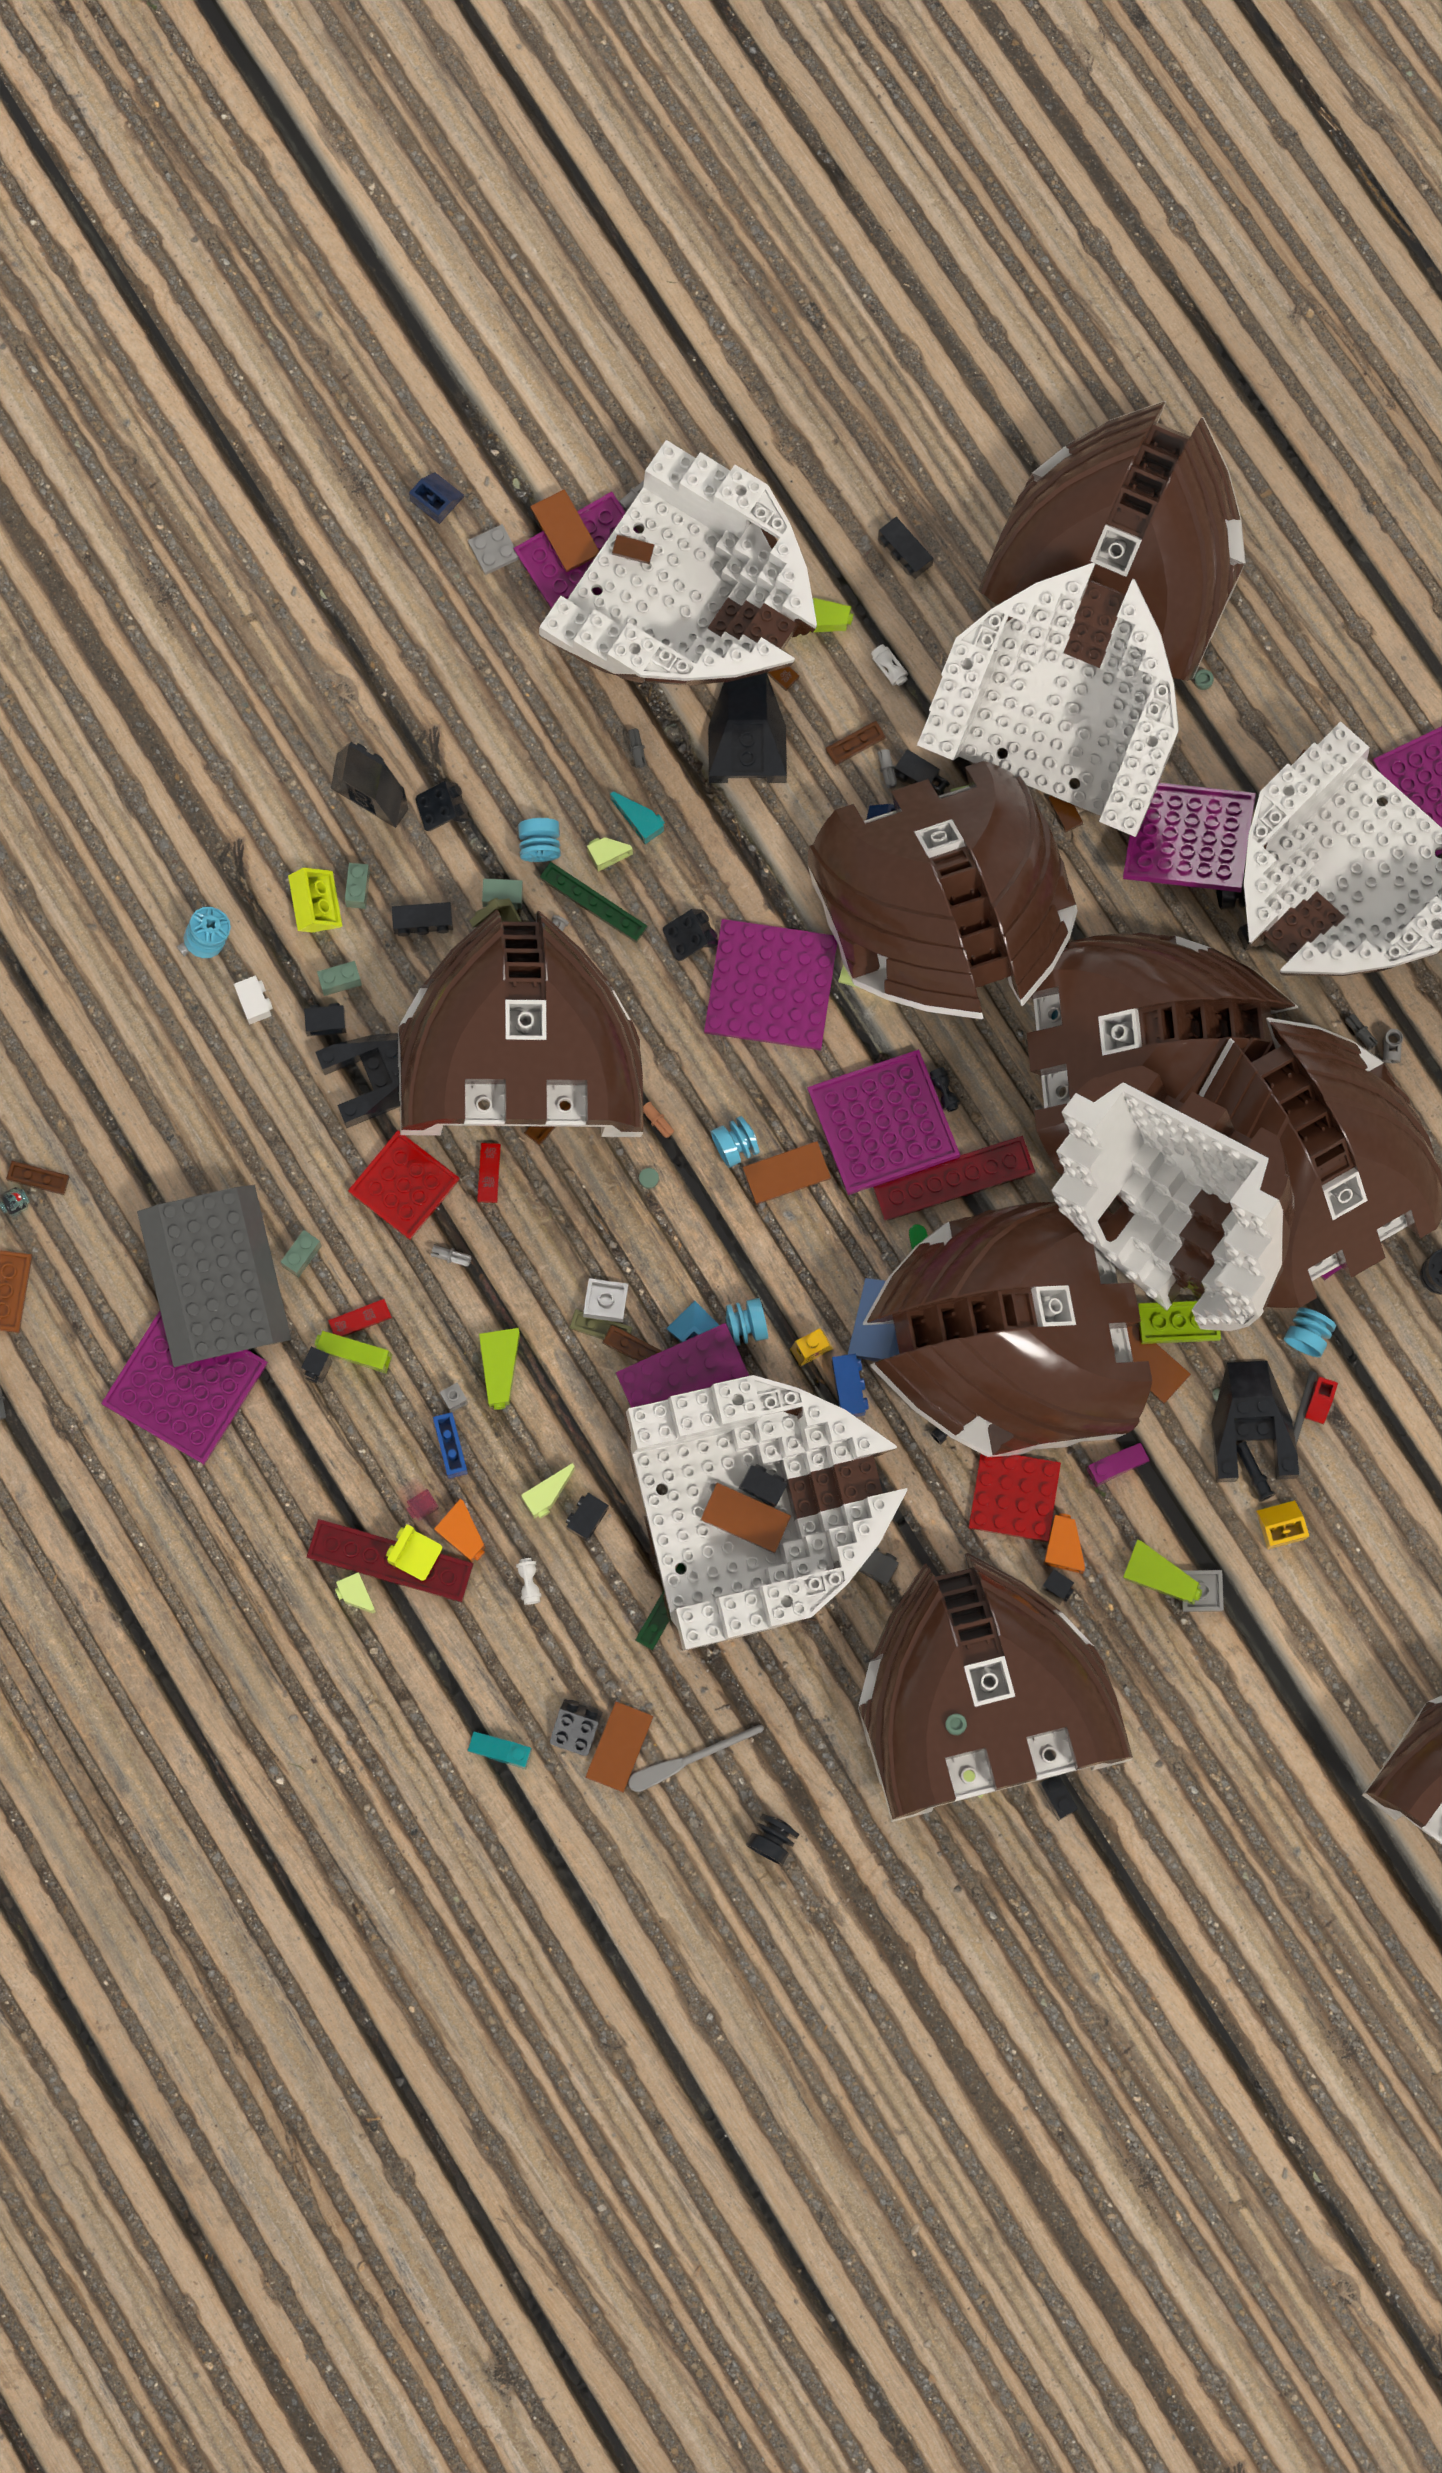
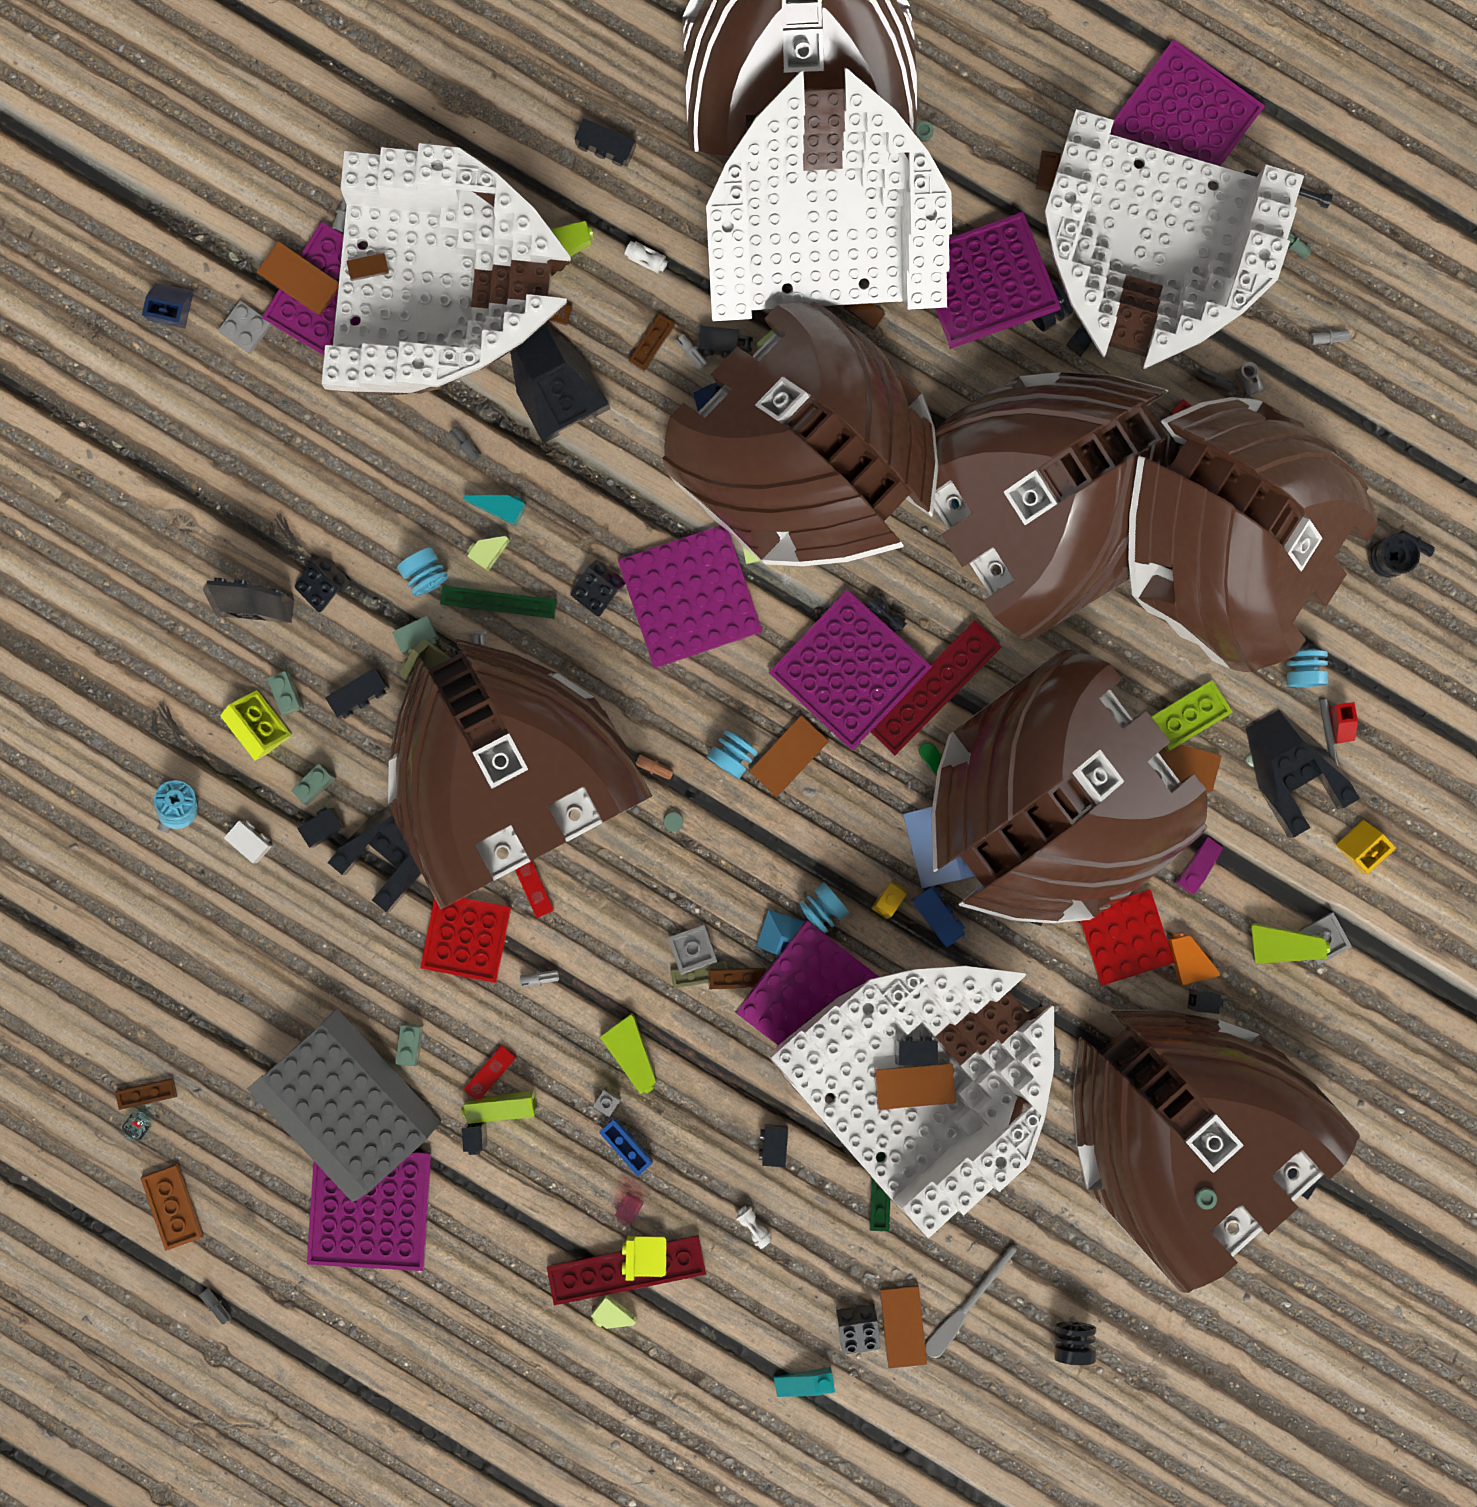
camera: 30 degrees left, 10 degrees up
orange slope [434,1498,485,1563] -> none
yellowish green slope [521,1463,575,1519] -> none
white piece [1051,1066,1295,1331] -> none
black pin [1236,1441,1275,1502] -> none

